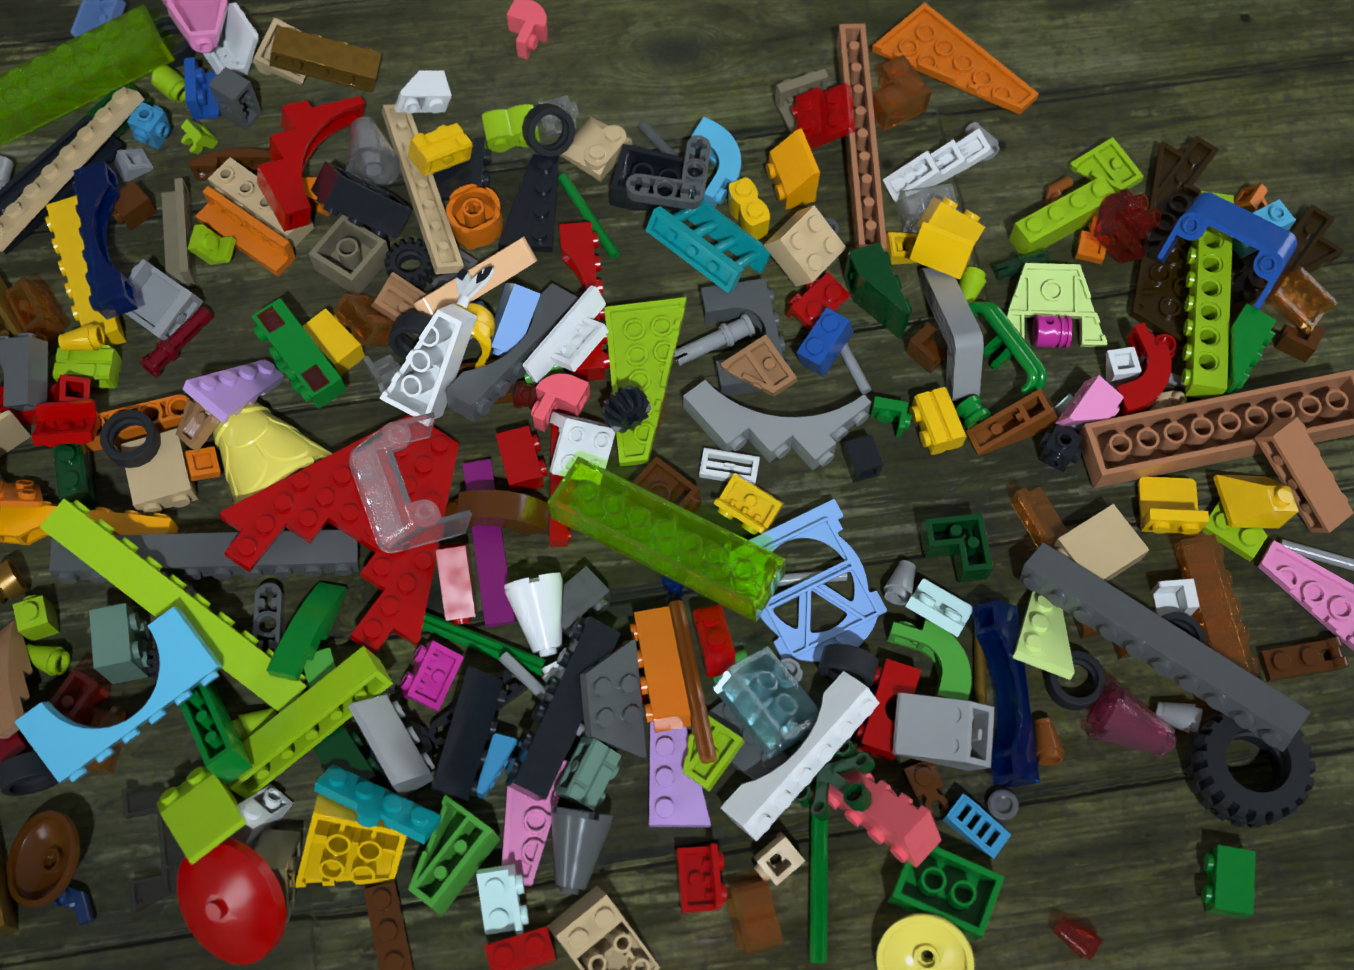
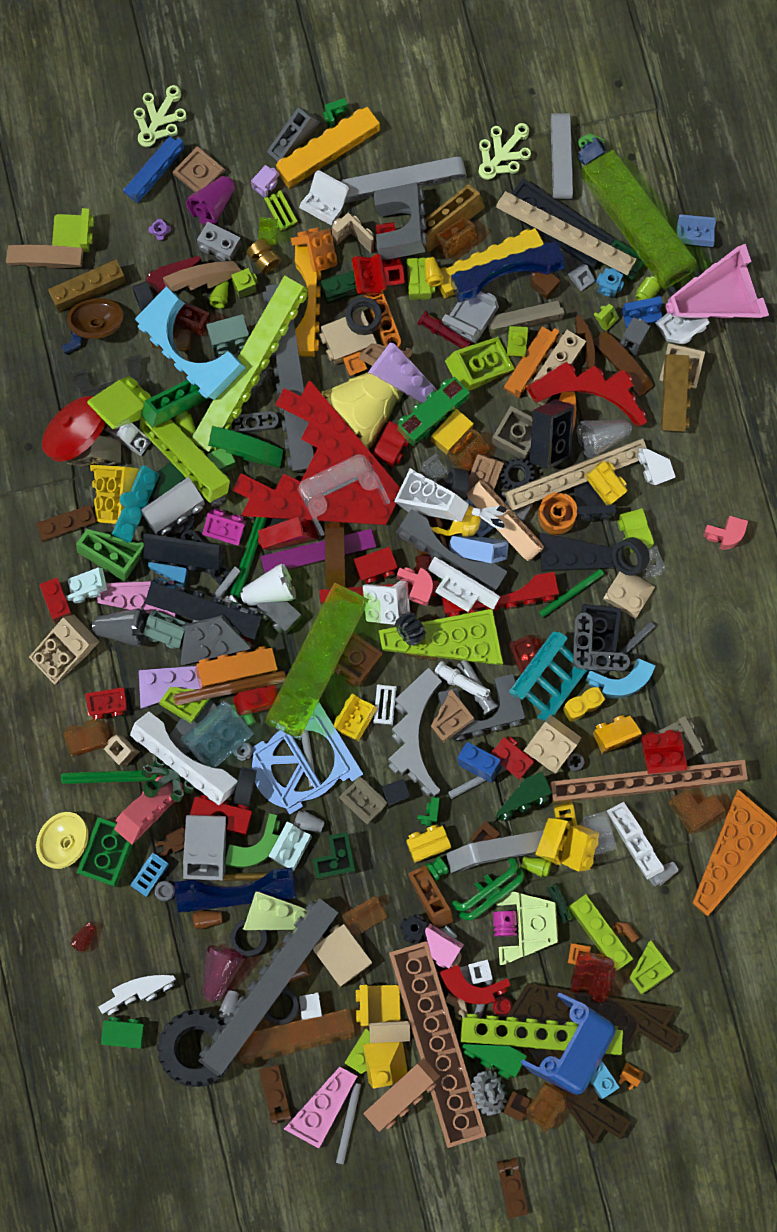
camera: 85 degrees right, 10 degrees up
none -> white slope [98,975,177,1015]
none -> dark tan bracket [339,776,387,824]
none -> tan panel [369,1021,410,1043]
none -> red brick [373,421,410,467]
none -> white pin [434,661,490,701]
none -> lime slope [445,337,515,391]
none -> light grey gear [471,1070,507,1116]
none -> clear red bracket [509,635,549,674]
none -> reddish brown slope [593,331,653,398]

